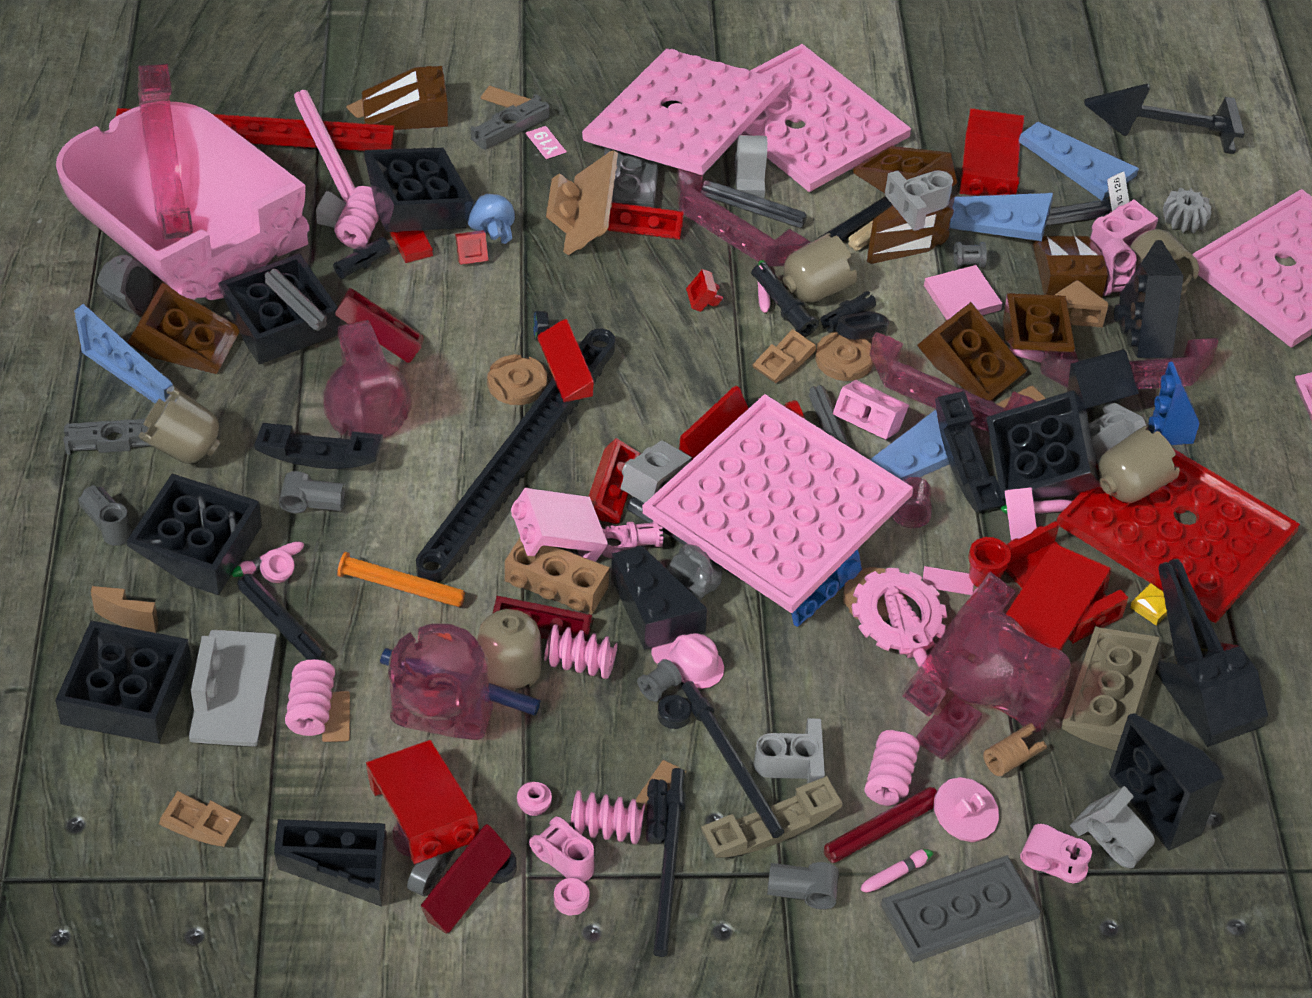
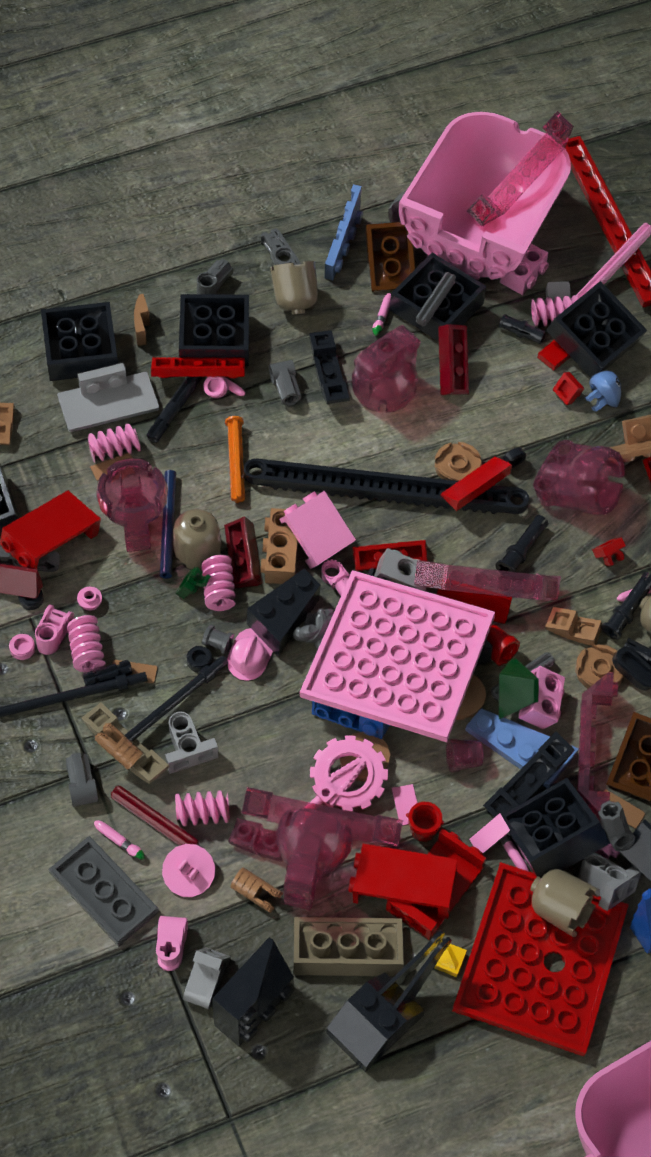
camera: 70 degrees right, 10 degrees up
none -> medium nougat hinge [95,723,143,770]
none -> red plate [151,357,245,378]
none -> dark green plate [175,567,211,599]
none -> bright pink piece [372,293,391,336]
none -> clear pink slope [414,560,561,601]
none -> black pin [495,515,549,578]
none -> dark green slope [499,658,539,719]
none -> clear pink piece [533,440,625,516]
none -> dark grey piece [598,801,635,852]

